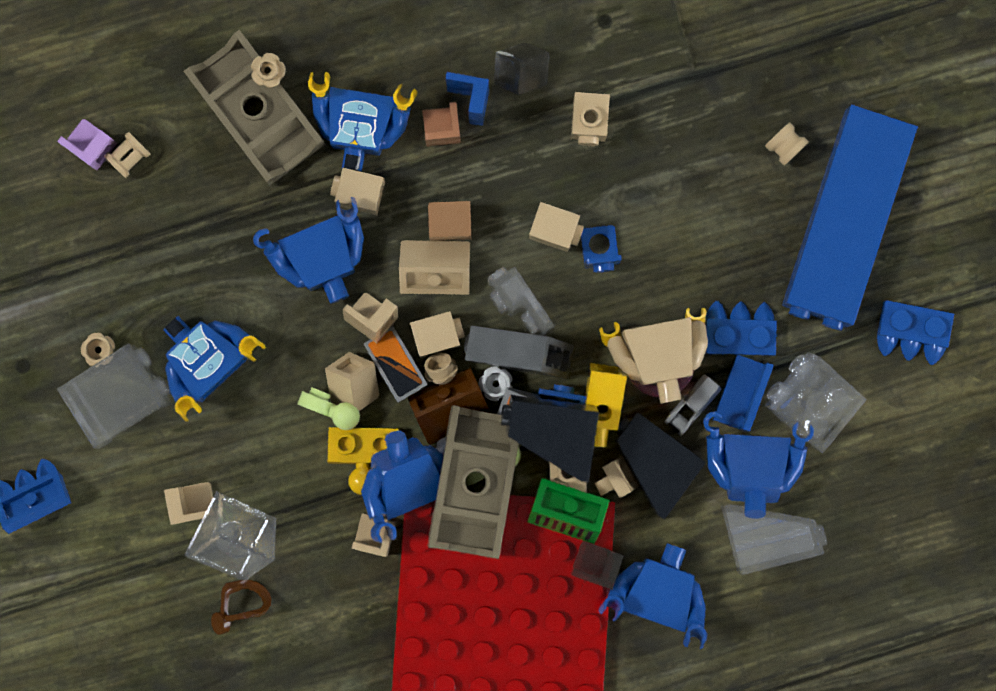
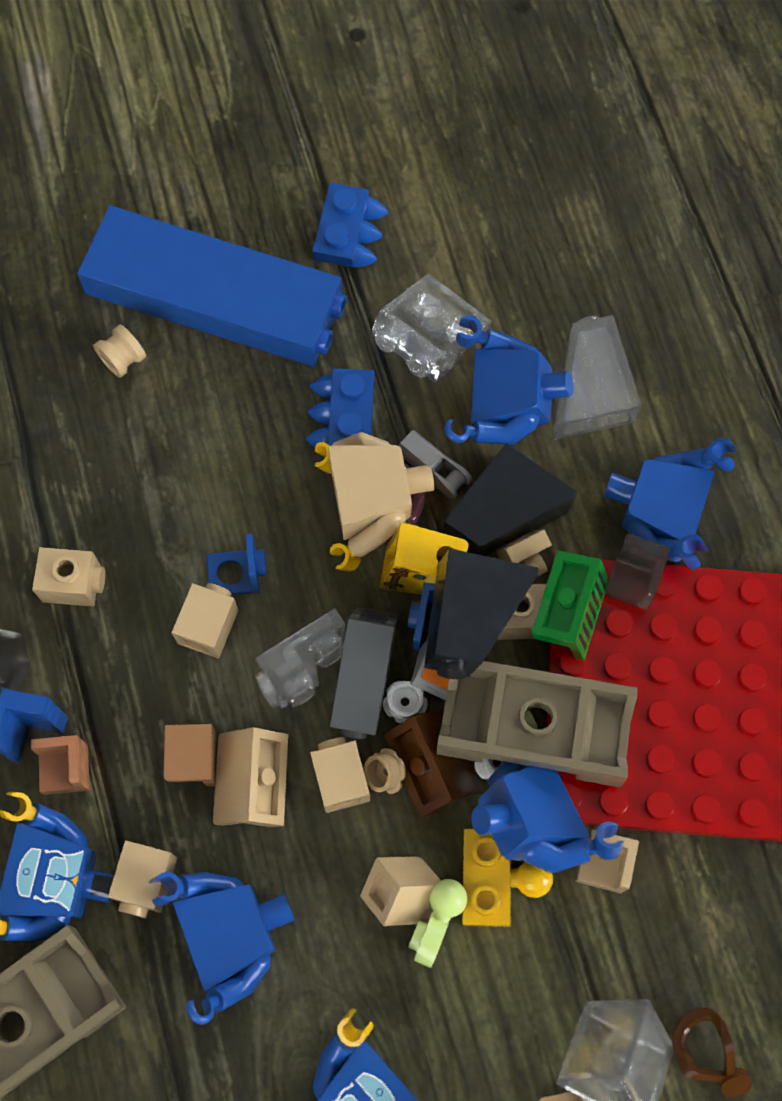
camera: 90 degrees left, 15 degrees down
tan panel [343,293,398,343] -> none
slope [363,326,428,403] -> none
blue panel [712,354,774,432] -> none

